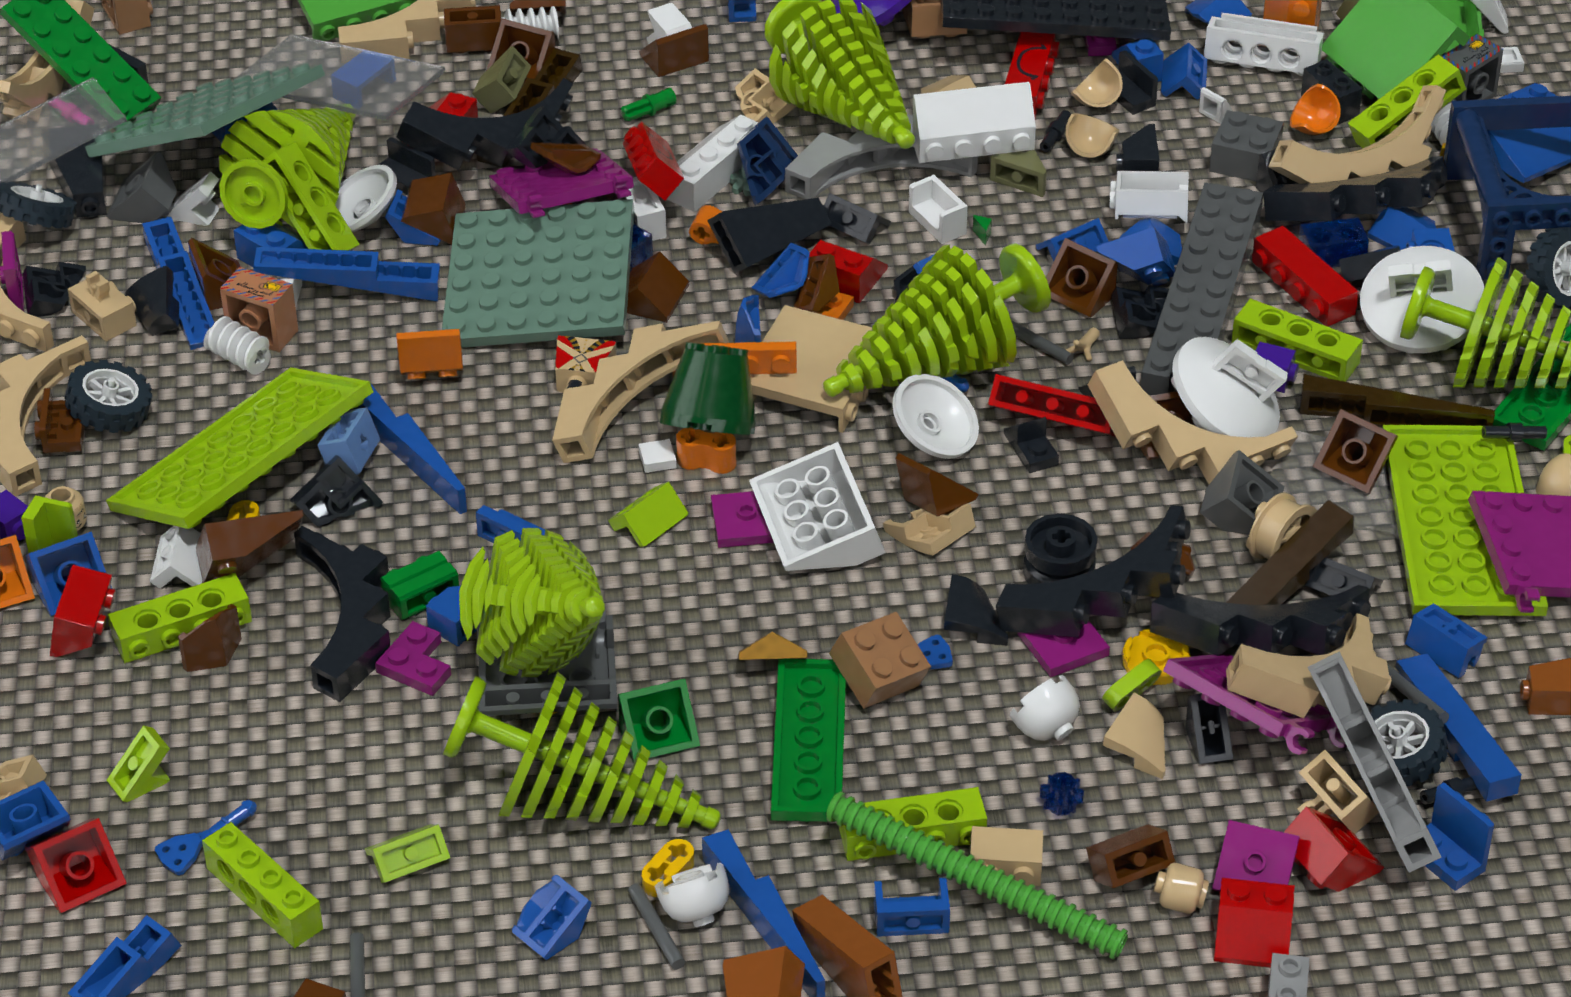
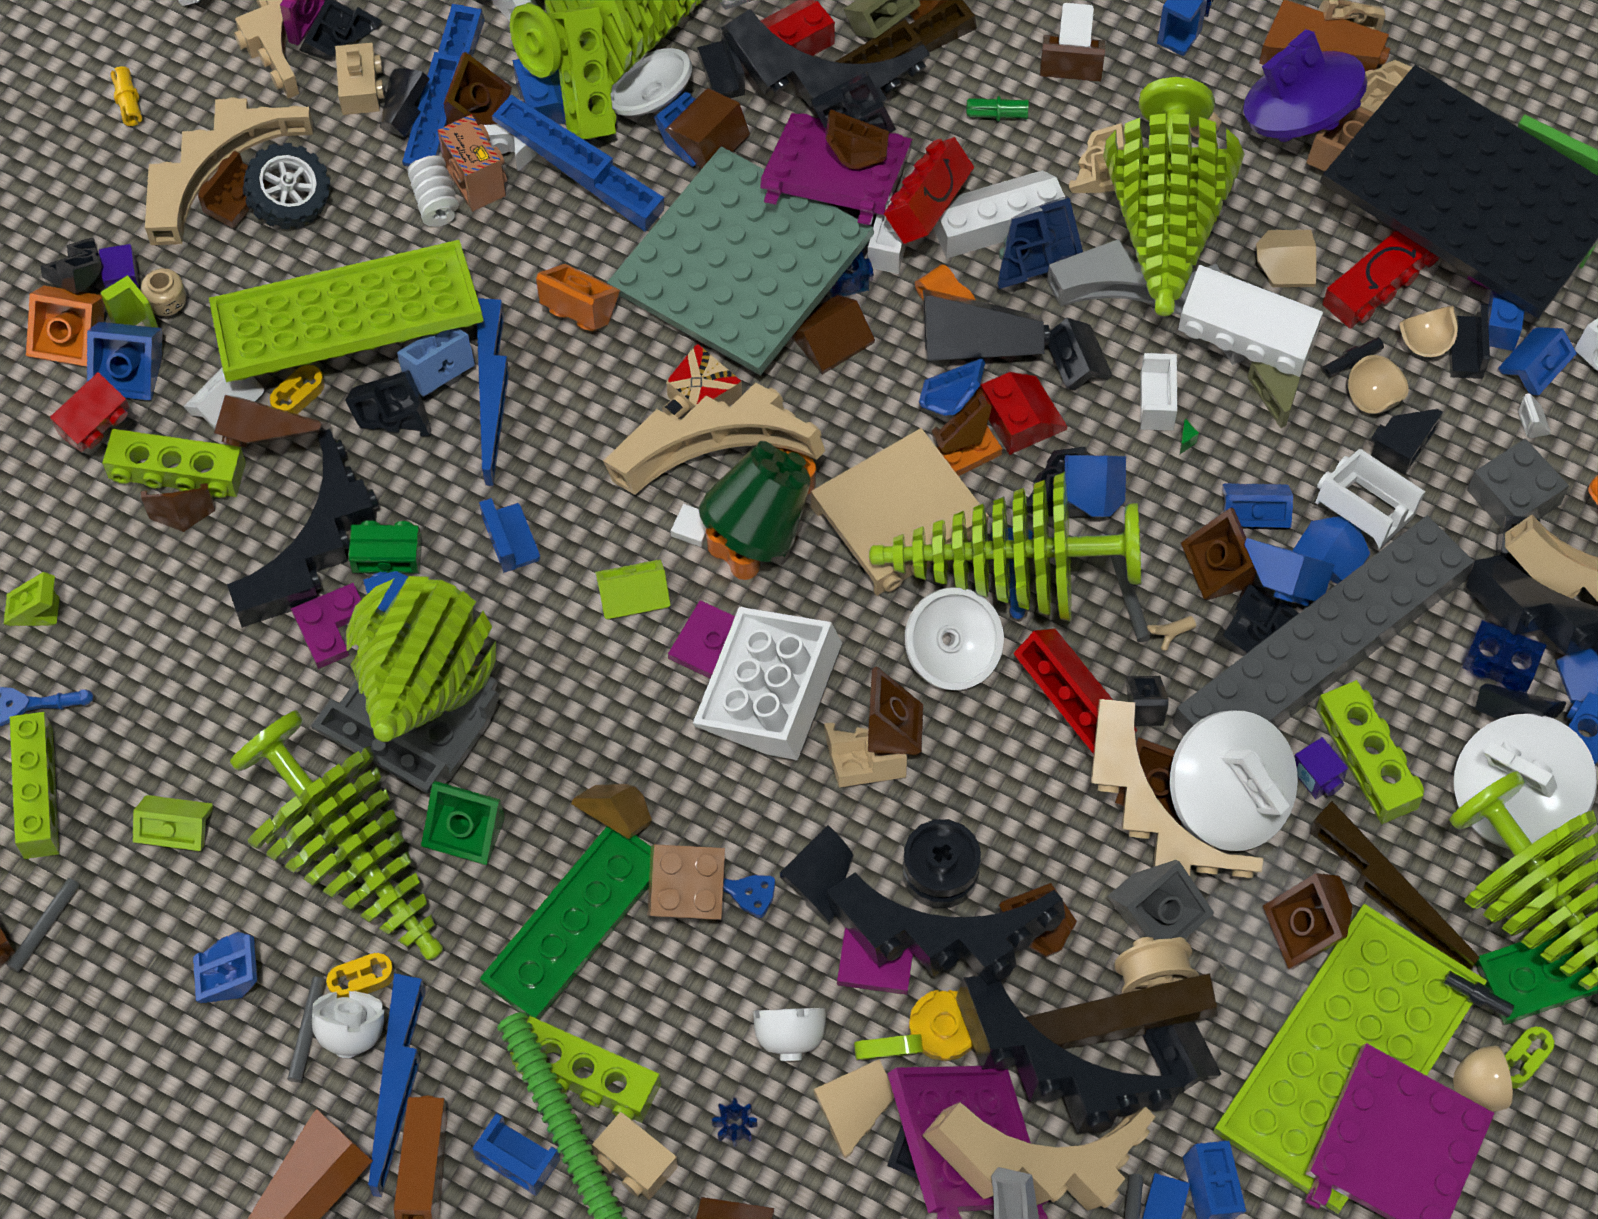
camera: 35 degrees right, 20 degrees up
orange plate [701,341,797,374] -> none
blue slope [735,295,761,343] -> none
black slope [1004,417,1059,473] -> none
red brick [1252,226,1359,327] -> none

